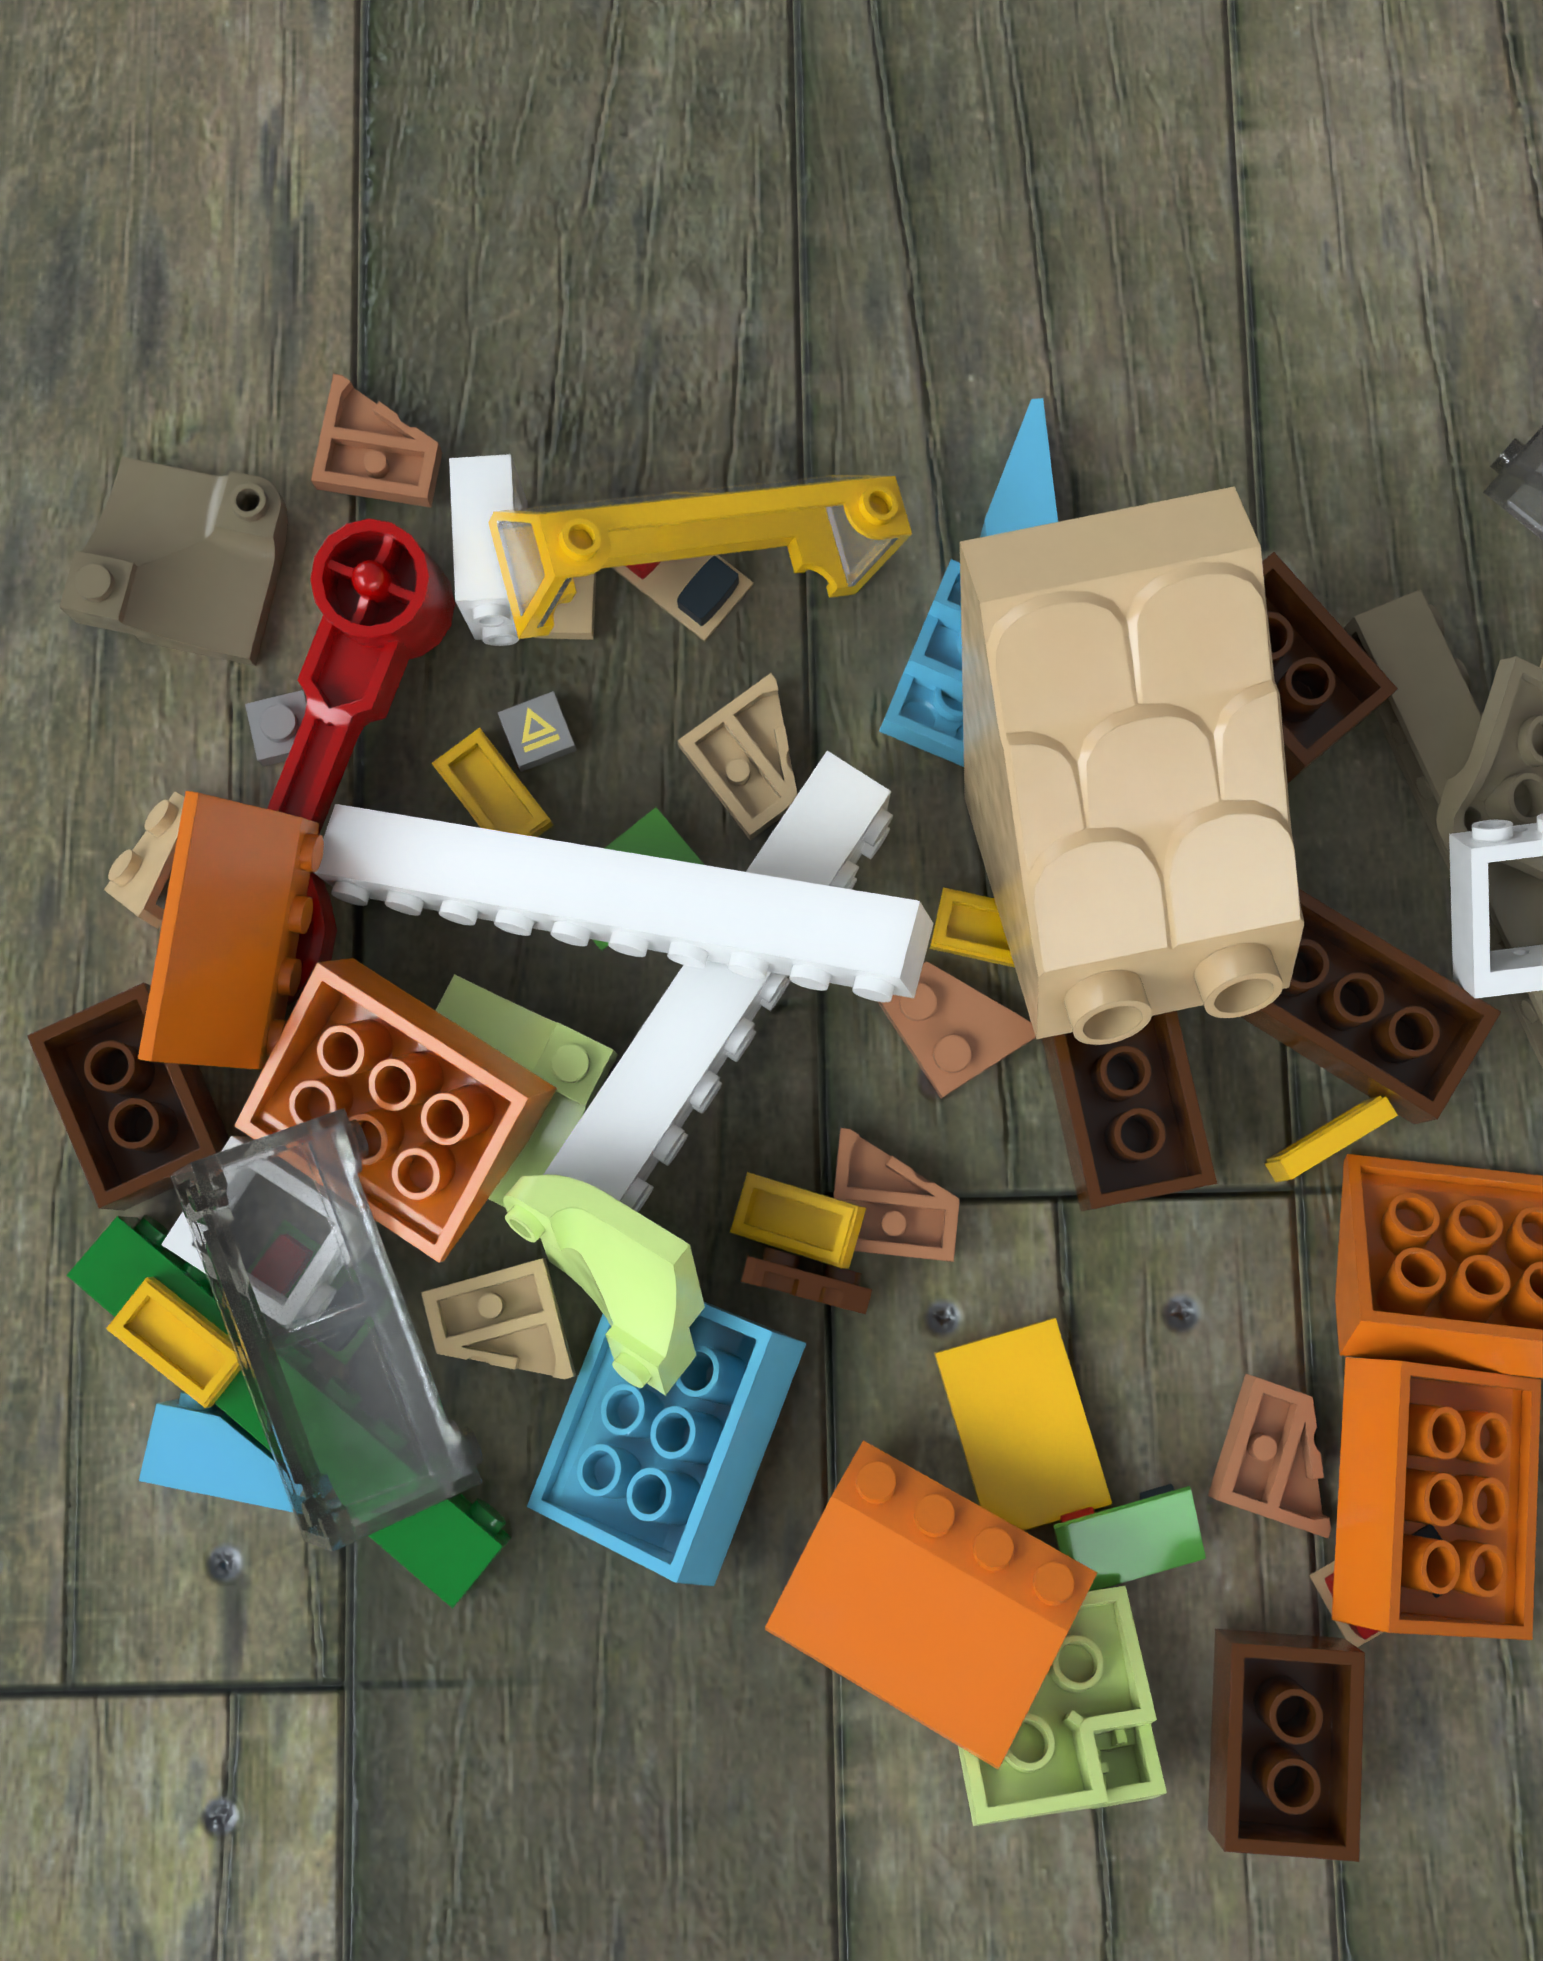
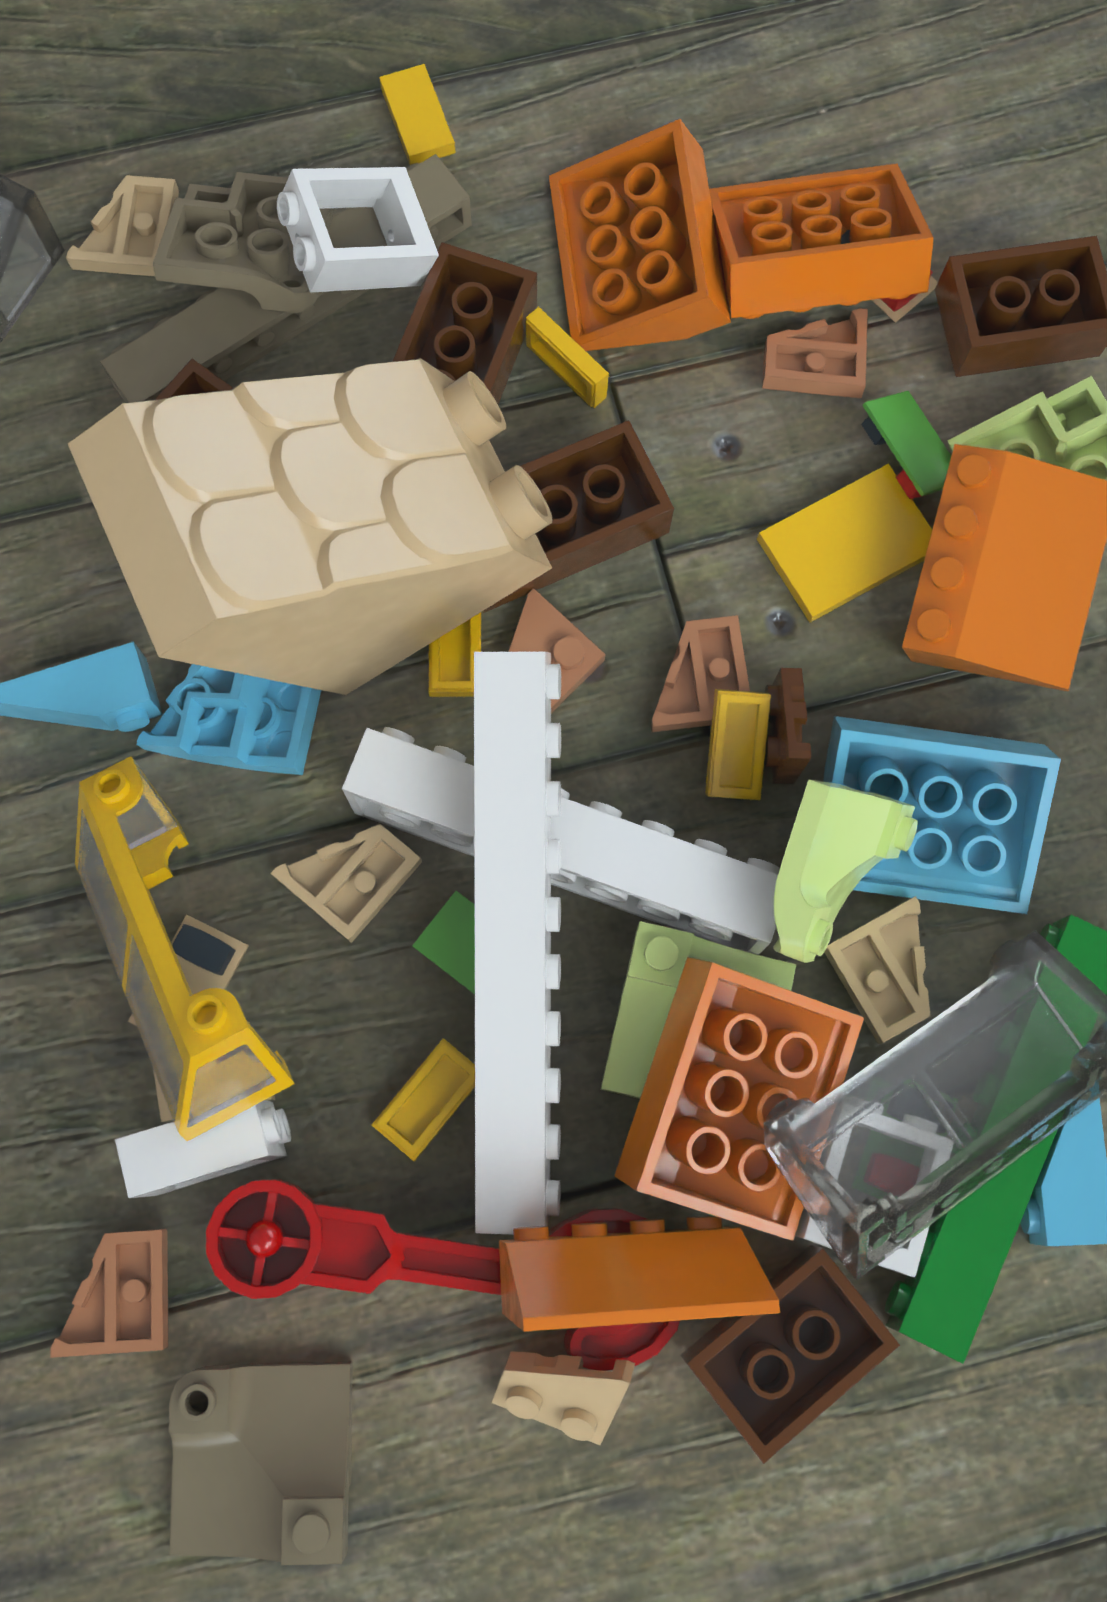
camera: 110 degrees left, 5 degrees down
yellow tile [106,1277,252,1408] -> none
light grey plate [245,690,307,766] -> none
light grey tile [497,691,577,772] -> none

